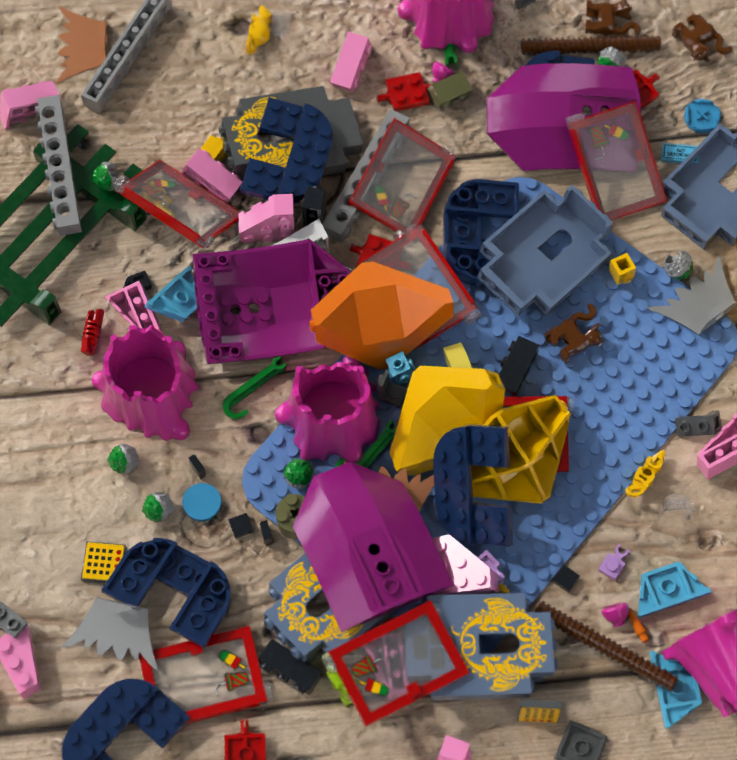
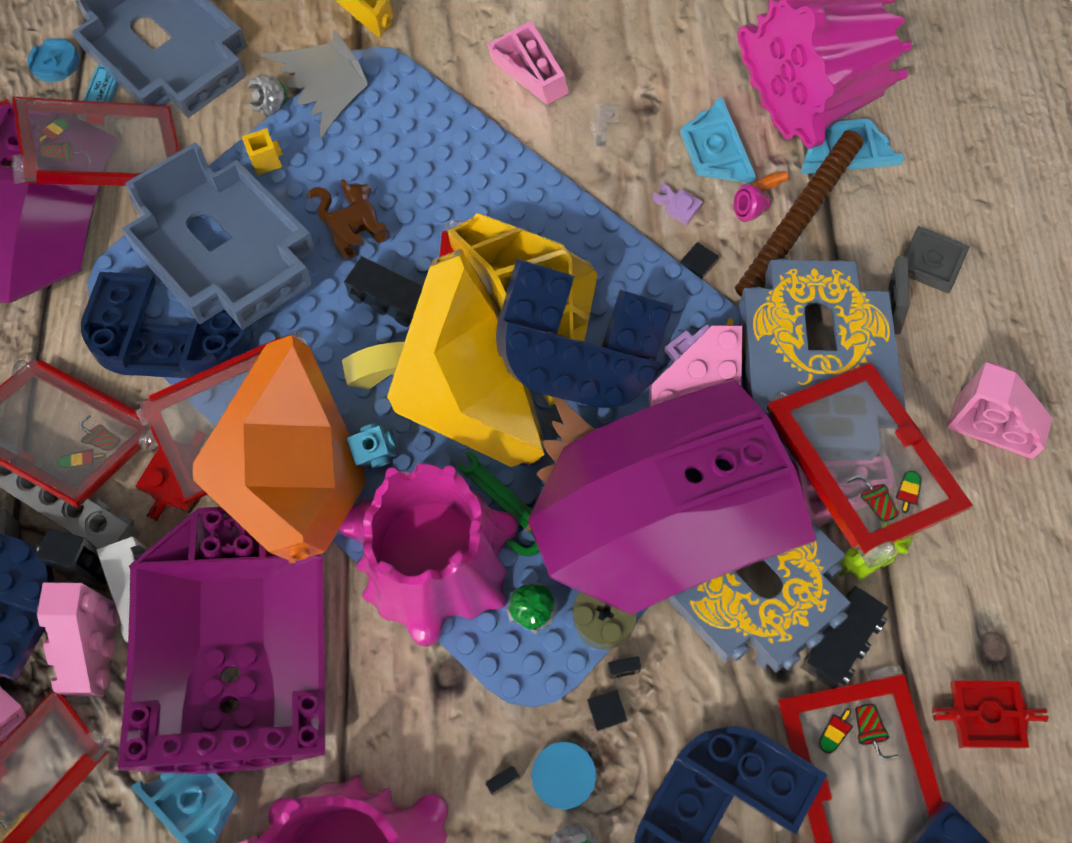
camera: 85 degrees left, 0 degrees up
green piece [222,356,287,420] -> none
dark grey bracket [376,370,408,408] -> none
yellow animal [625,450,666,498] -> none
dark grey bracket [675,410,722,437] -> none

